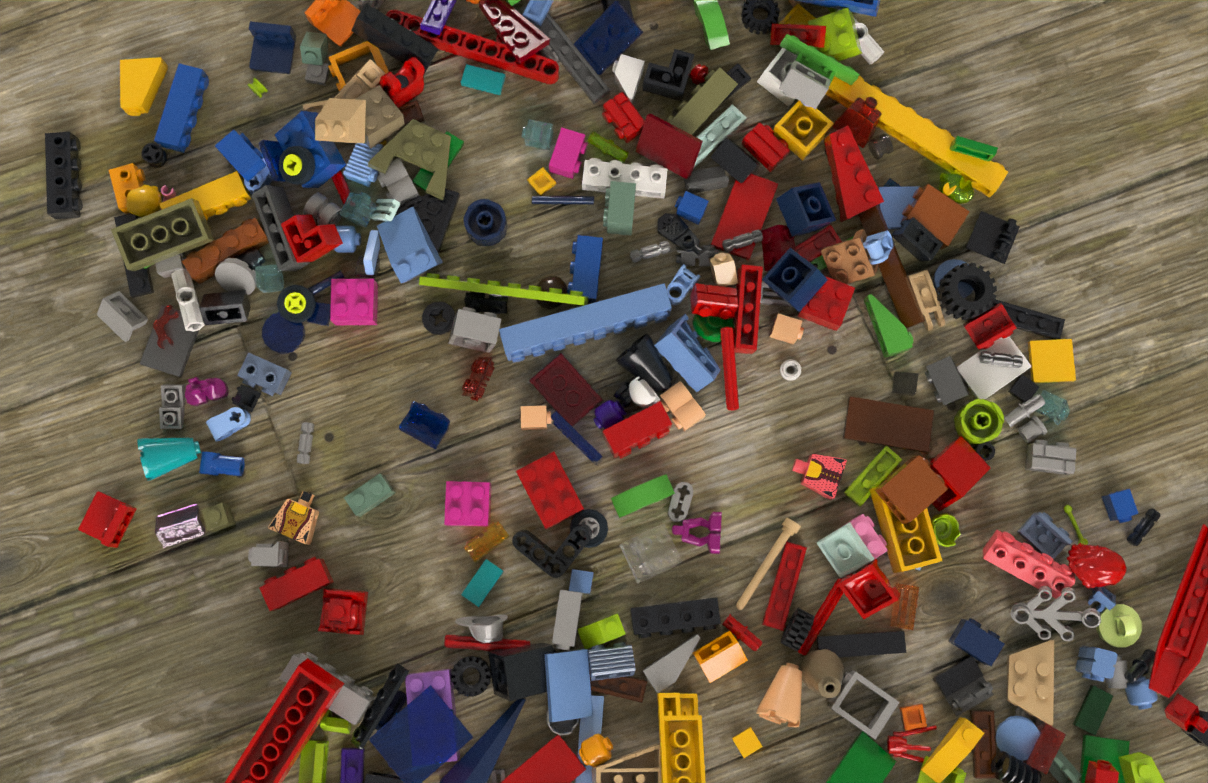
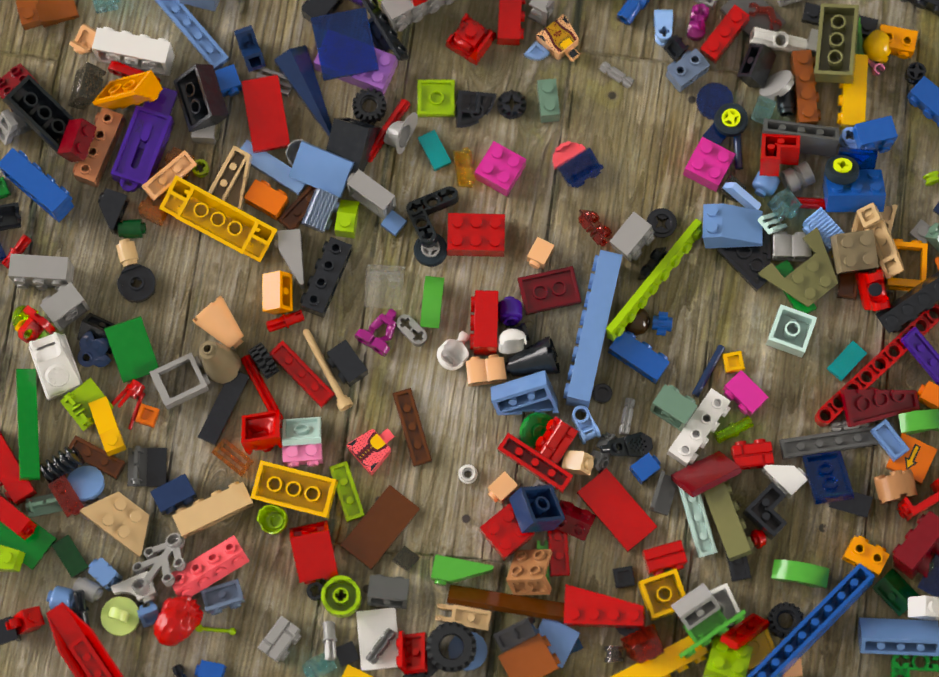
camera: 120 degrees right, 5 degrees down
tan slope [315,98,366,143] -> none
dark blue brick [464,199,508,246] -> none
clear light blue brick [522,119,554,150] -> none
clear blue tile [551,411,603,466] -> none
light orange head [579,734,613,767] -> none
black panel [711,138,760,183] -> none
red axle [721,327,739,411] -> none
dark grey axle [722,229,763,252] -> none
yellow tile [732,727,763,758] -> none
dark blue brick [776,182,836,237] -> none
light blue piece [863,230,893,265] -> none
dark orange brick [875,455,948,524] -> none
light grey bush [1018,415,1047,443] -> none
none -> white arch [111,571,158,604]
none -> tan brick [172,481,255,539]
none -> orange brick [244,179,289,221]
none -> black brick [326,339,368,387]
none -> reddish brown tile [392,388,432,467]
none -> lime tile [417,80,455,117]
none -> white hair [437,331,470,371]
none -> black brick [456,90,496,128]
none -> black gear [497,89,527,119]
none -> light blue tile [524,41,550,60]
none -> coral tile [552,141,587,170]
none -> black tile [593,383,612,404]
none -> black tile [613,566,635,589]
none -> blue gear [652,311,673,336]
none -> red brick [700,5,750,64]
none -> light aqua brick [765,304,817,358]

